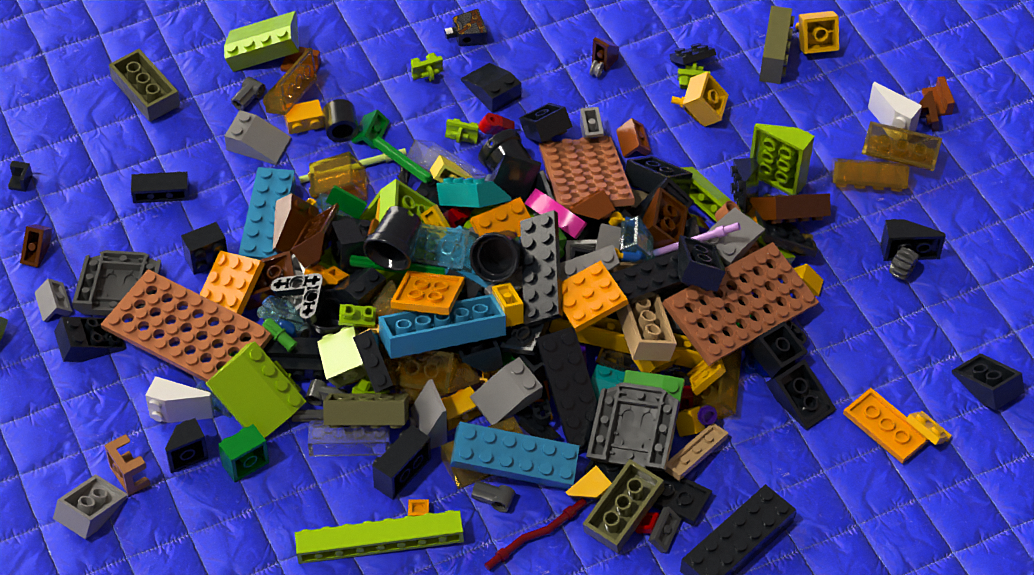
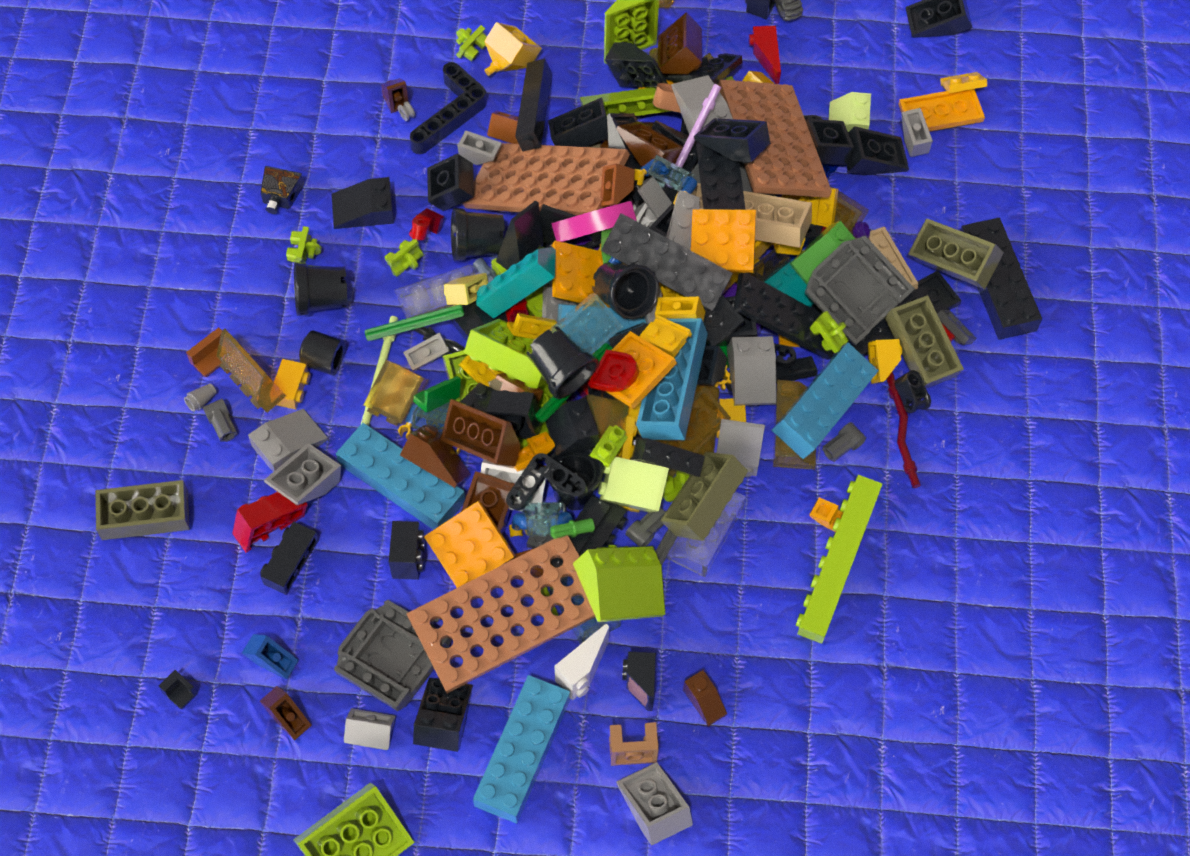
camera: 60 degrees left, 10 degrees up
green brick [218,424,269,482] -> none
lime slope [224,11,299,72] -> none
green panel [352,109,390,149] -> none
black brick [372,425,431,500] -> none
black plate [669,43,716,65] -> none
none -> light grey cone [184,383,217,411]
none -> red wedge [232,491,307,553]
none -> blue slope [242,634,298,679]
none -> light grey slope [264,443,341,505]
none -> black piece [294,262,347,316]
none -> light grey plate [403,333,450,371]
none -> black beam [410,62,487,155]
none -> dark azure brick [473,675,570,824]
none -> black brick [515,58,552,151]
none -> red tile [588,349,639,392]
none -> yellow plate [639,315,692,357]
none -> reddish brown slope [683,670,727,727]
none -> red slope [749,26,781,84]
none -> lime hips [810,311,849,353]
none -> yellowish green slope [828,92,871,132]
none -> black piece [895,370,931,413]
none -> light grey slope [901,108,933,157]
none -> olive brick [908,218,1004,289]

